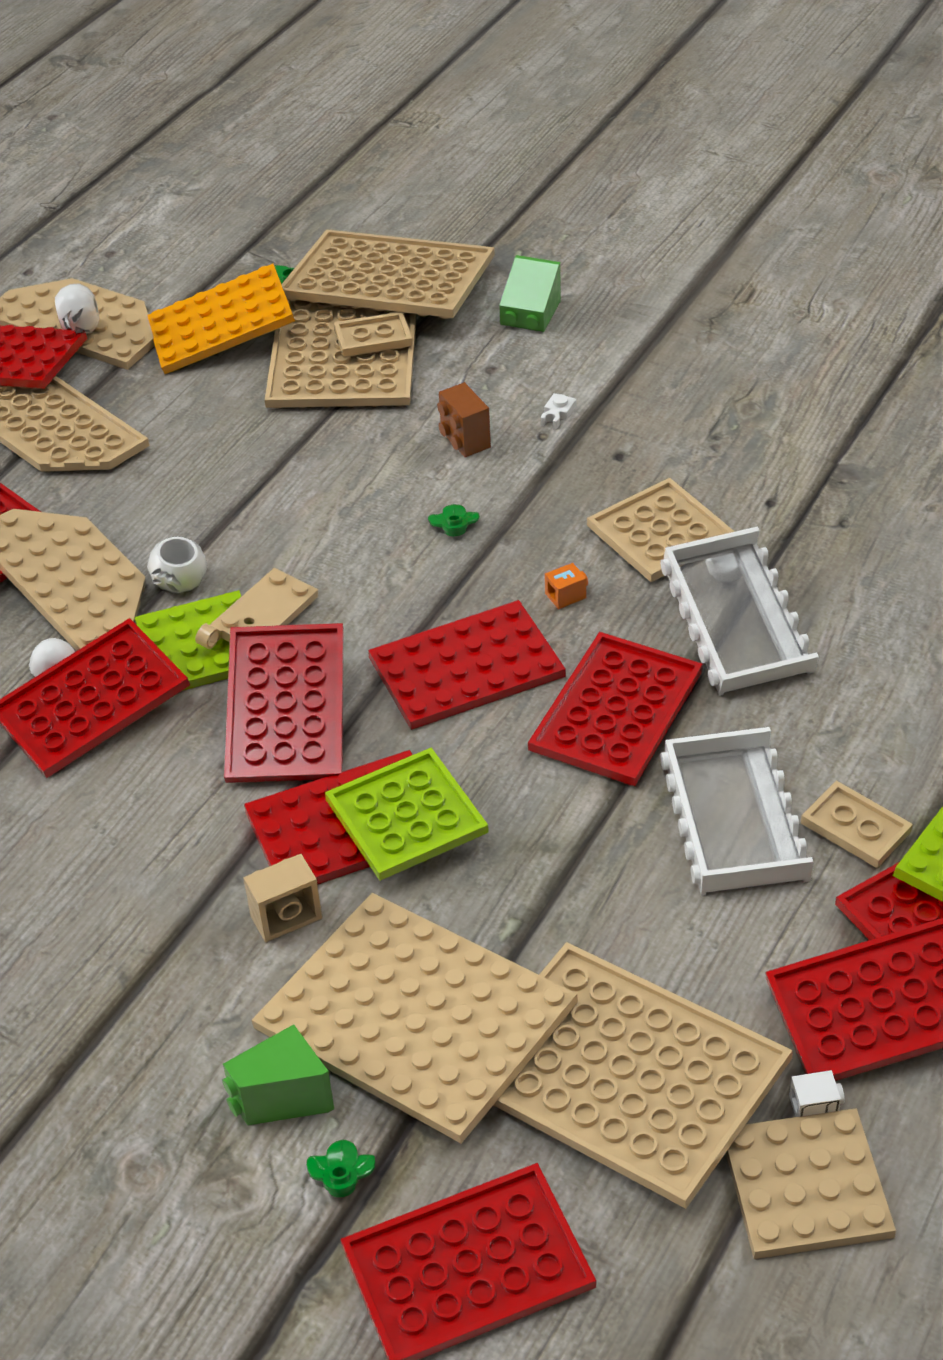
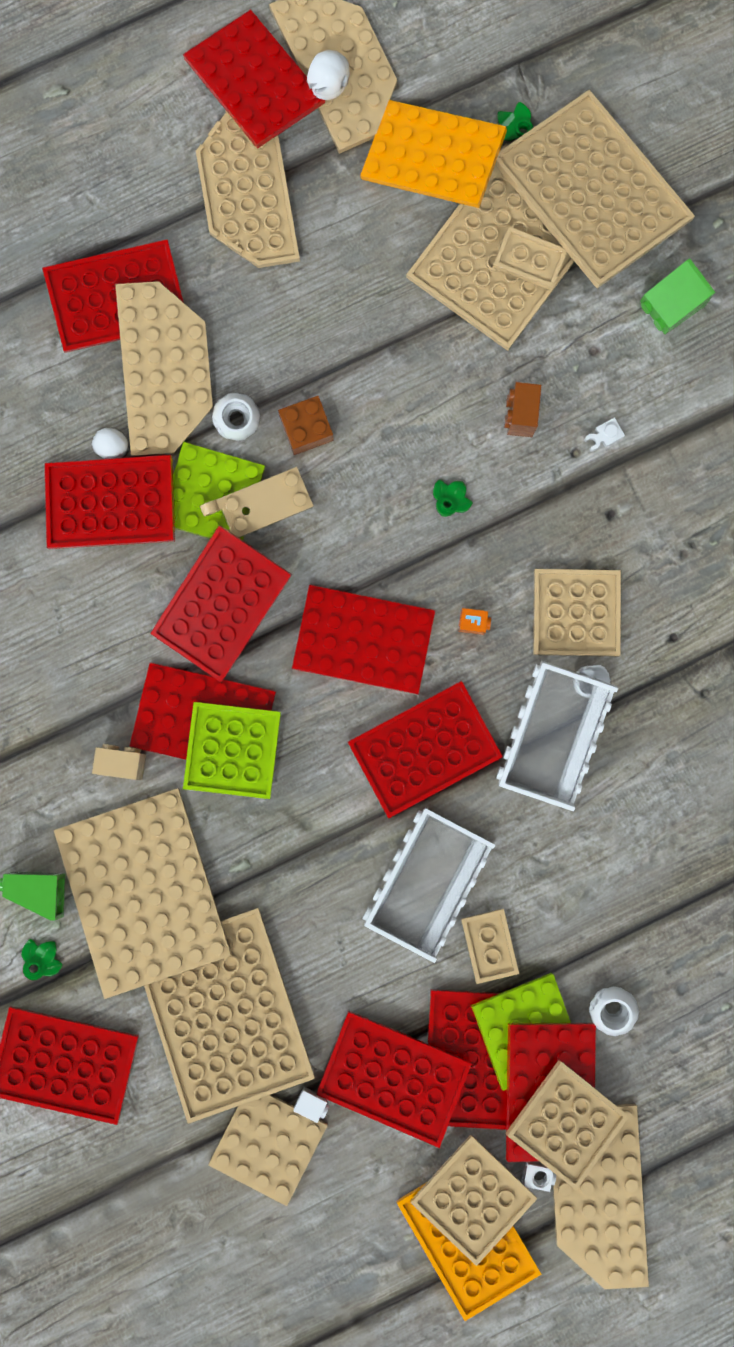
camera: 25 degrees right, 40 degrees up
none -> dark orange brick [278,396,334,455]

